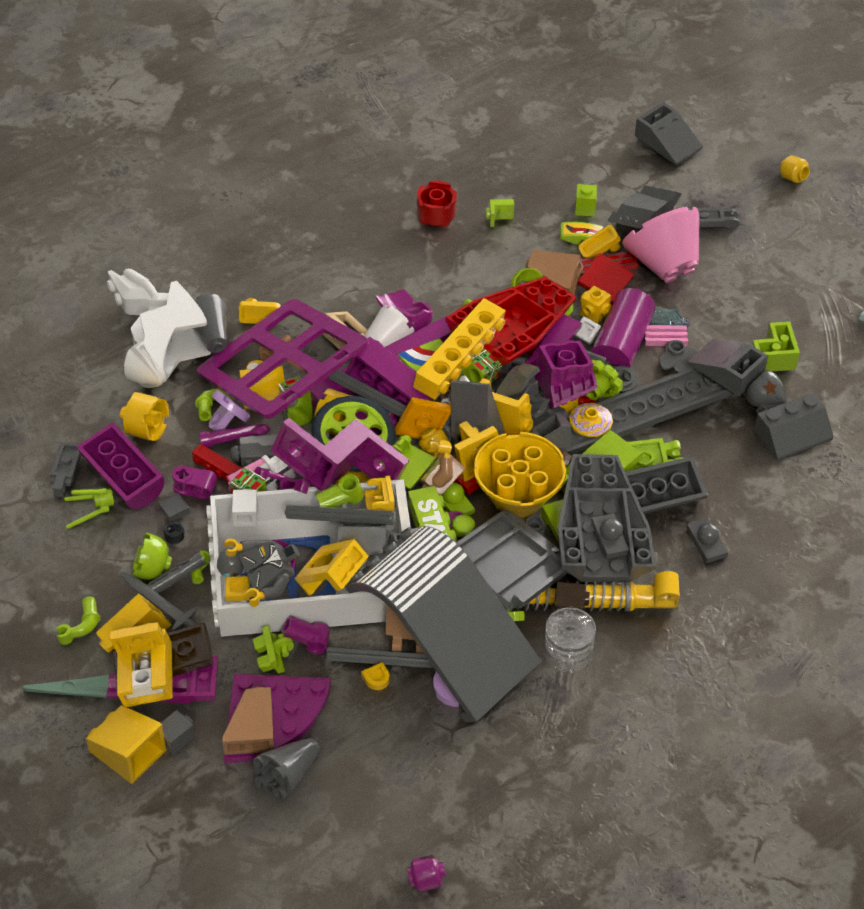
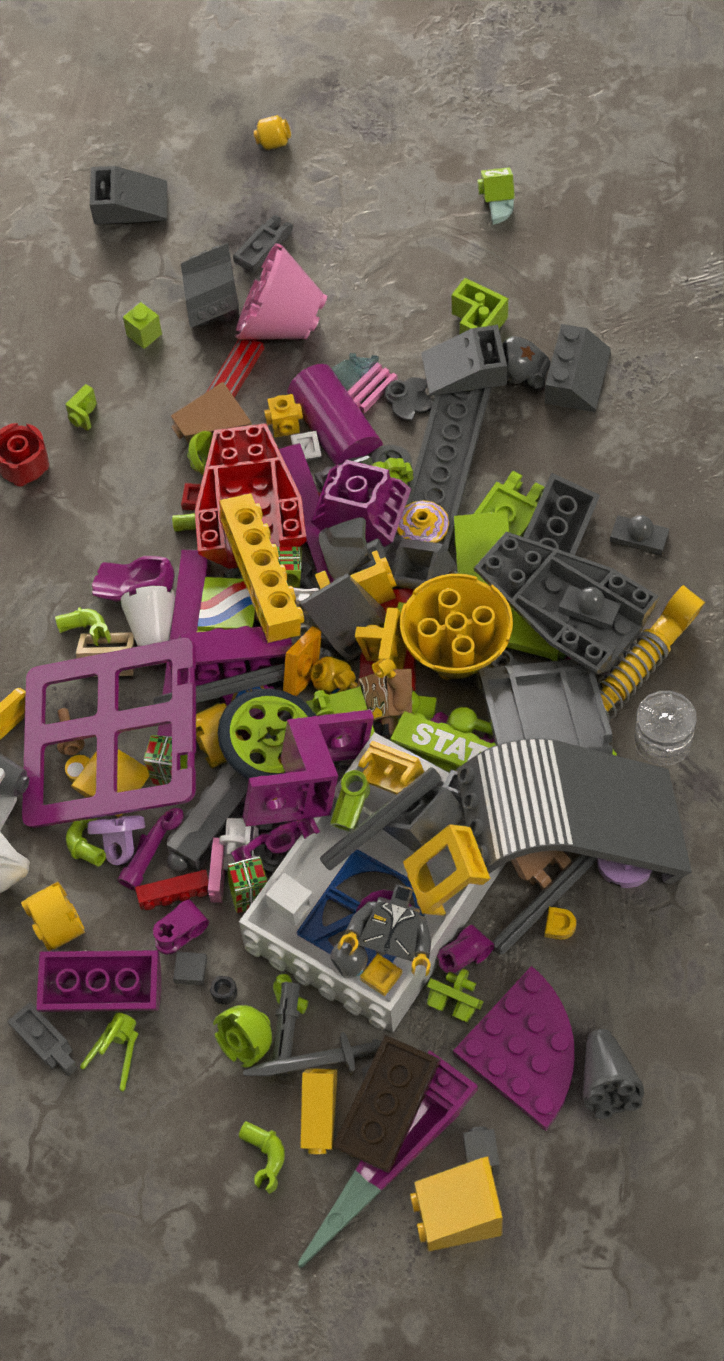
camera: 45 degrees left, 10 degrees up
yellow brick [110,622,173,707] -> none
medium nougat slope [222,687,274,755] -> none
dark brown brick [554,582,590,612] -> none
slope [560,222,603,245] -> none
red tile [577,253,634,305] -> none
yellow piece [579,225,621,258] -> none
none -> lime piece [55,607,111,646]

